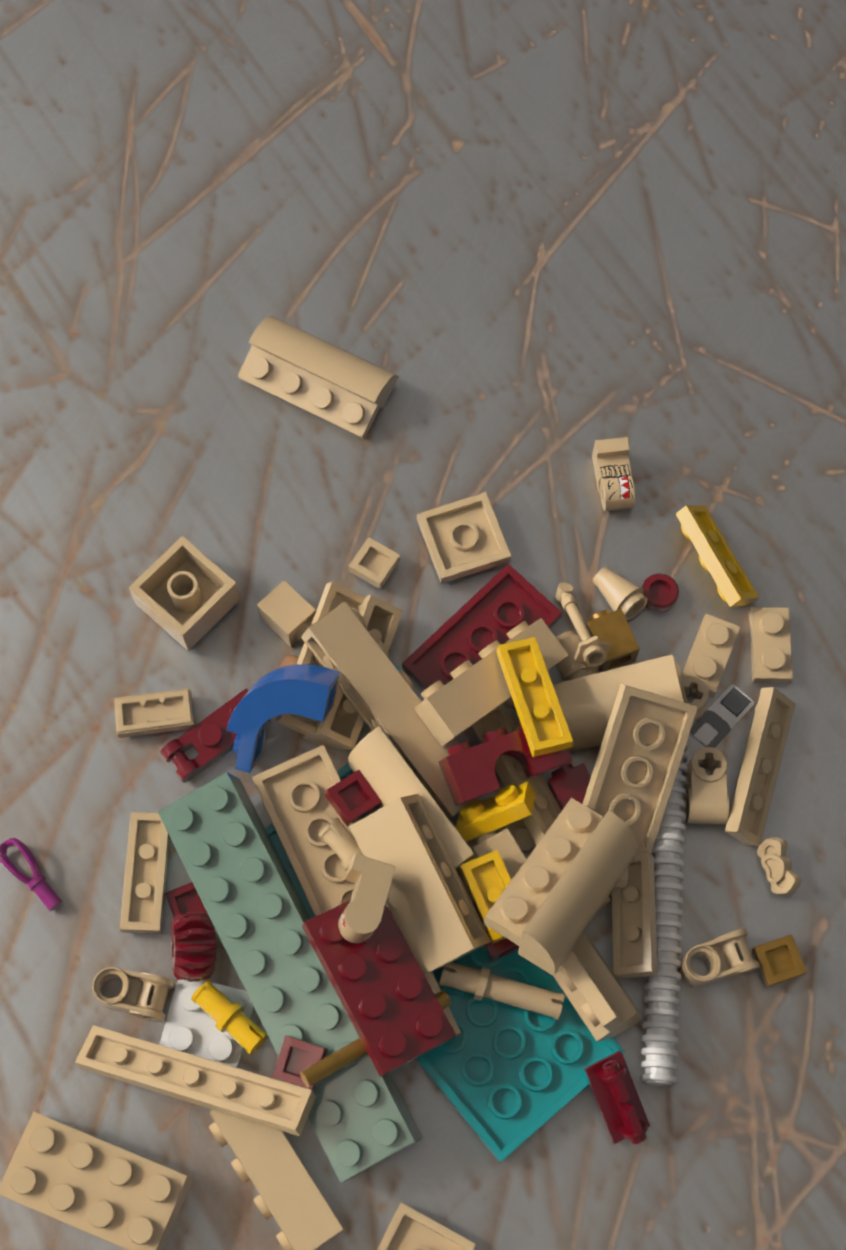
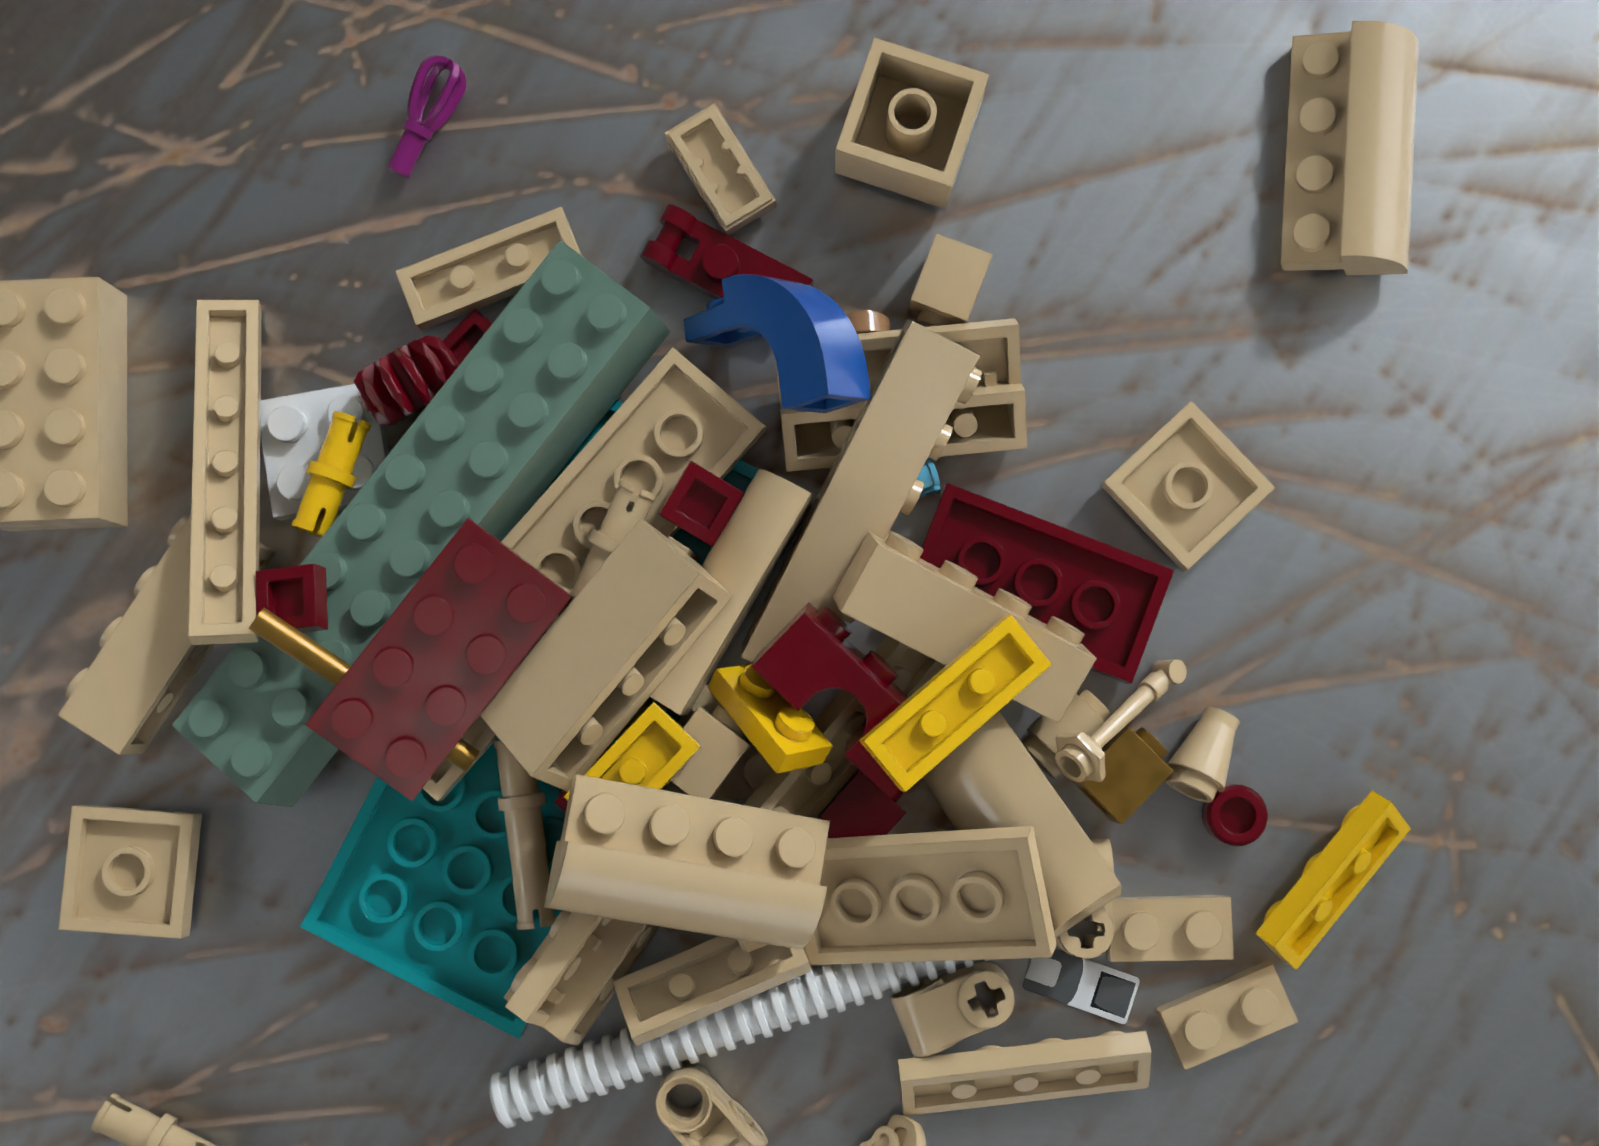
camera: 70 degrees right, 15 degrees up
tan piece [92,967,175,1022] -> none
tan leg [338,853,396,943] -> none
tan plate [349,537,400,590] -> none
dark red hinge [584,1050,650,1144] -> none
tan leg [592,437,635,511] -> none

